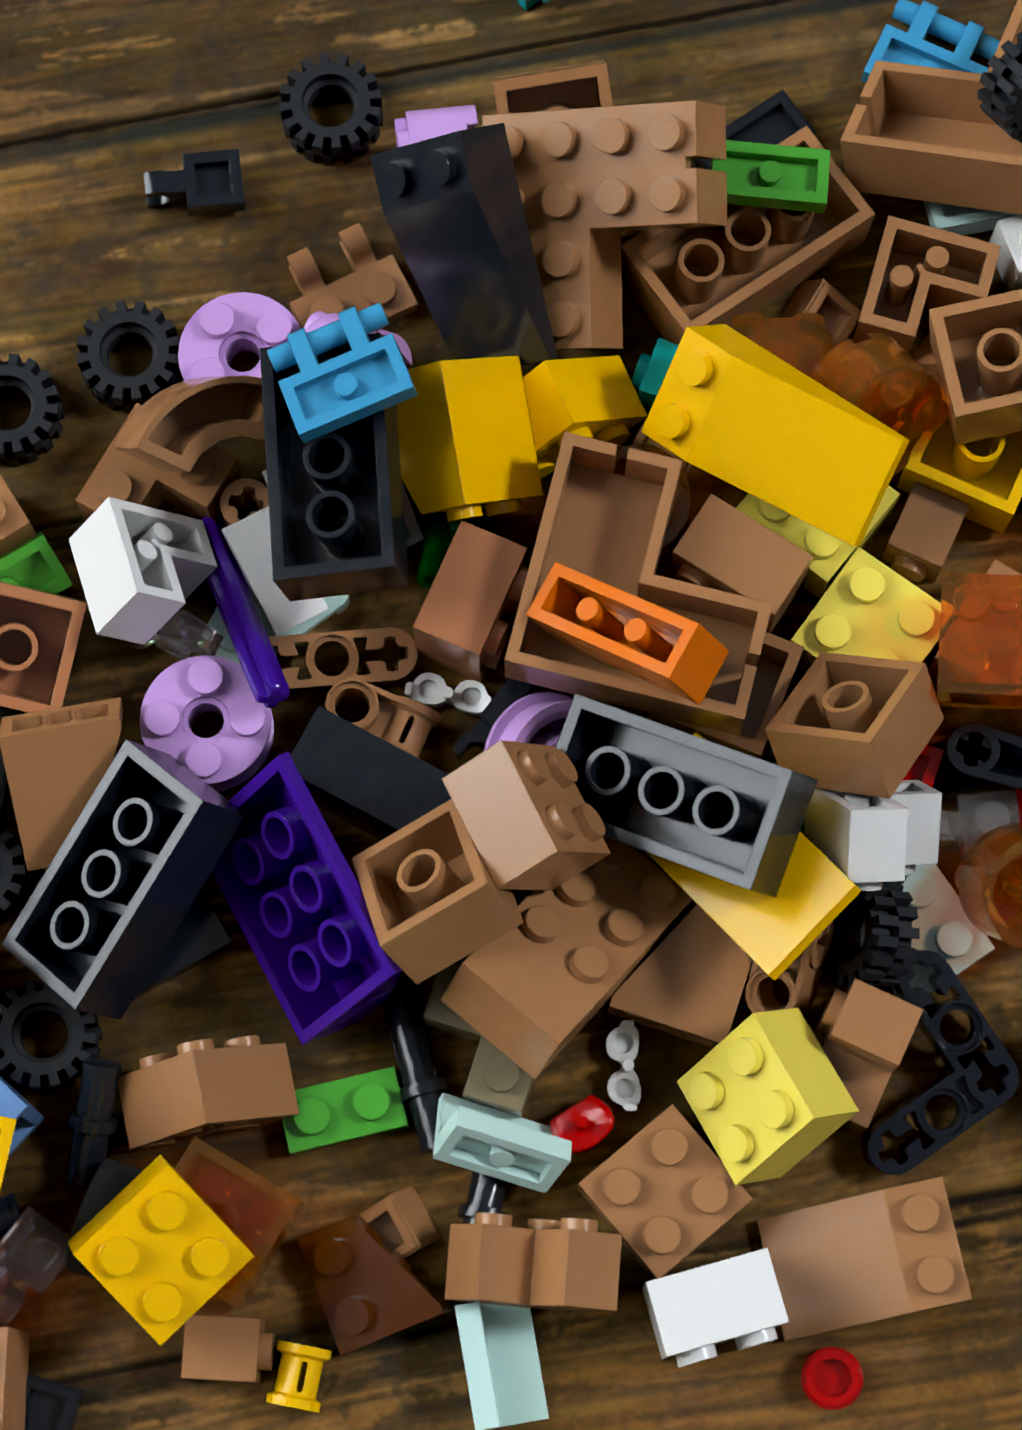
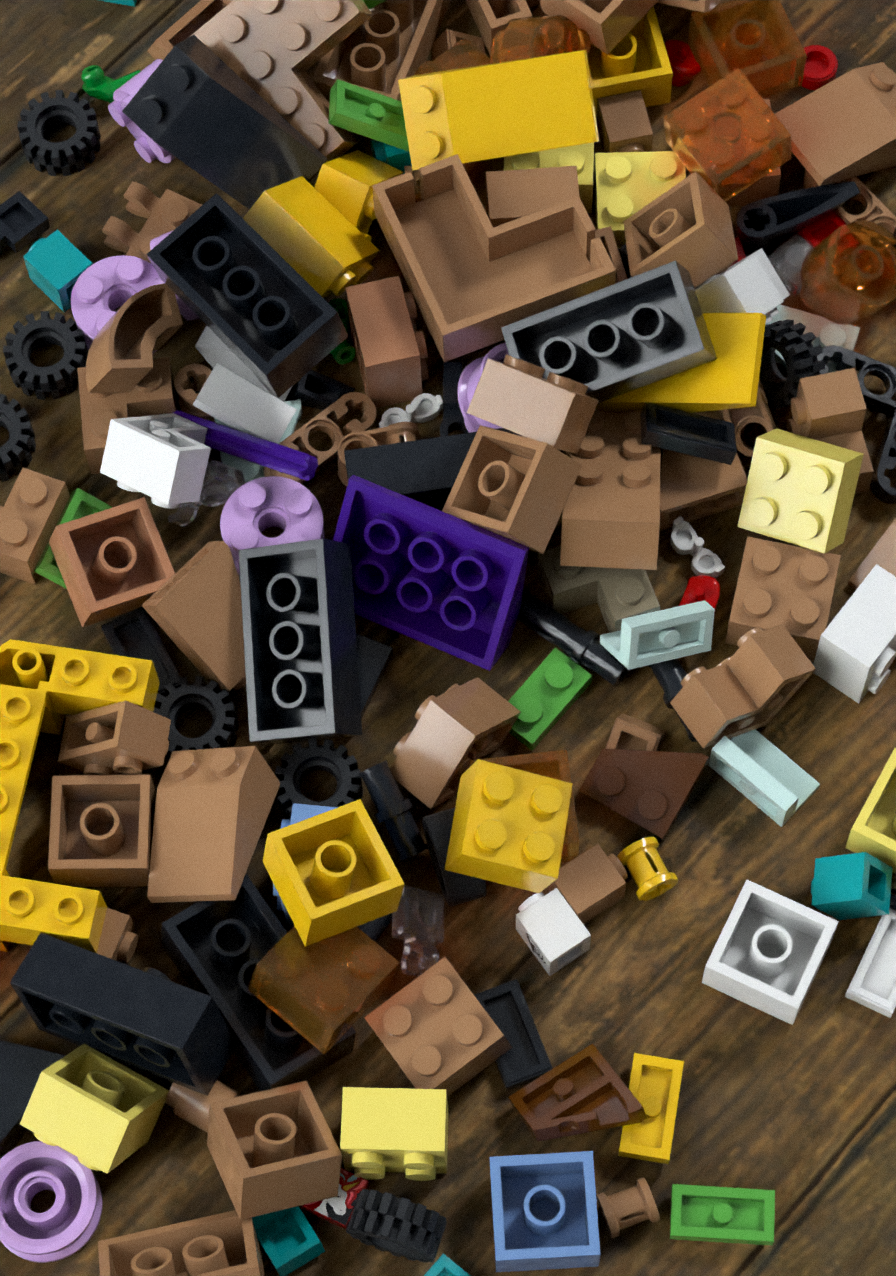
camera: 35 degrees left, 10 degrees down
dark azure plate [267,302,418,443] -> none
orange brick [526,562,729,705] -> none
none -> teal brick [23,229,92,313]
none -> green arm [81,65,141,103]
none -> black piece [285,369,355,413]
none -> bright green plate [328,79,409,152]
none -> white brick [516,888,591,976]
none -> black tile [640,402,737,465]

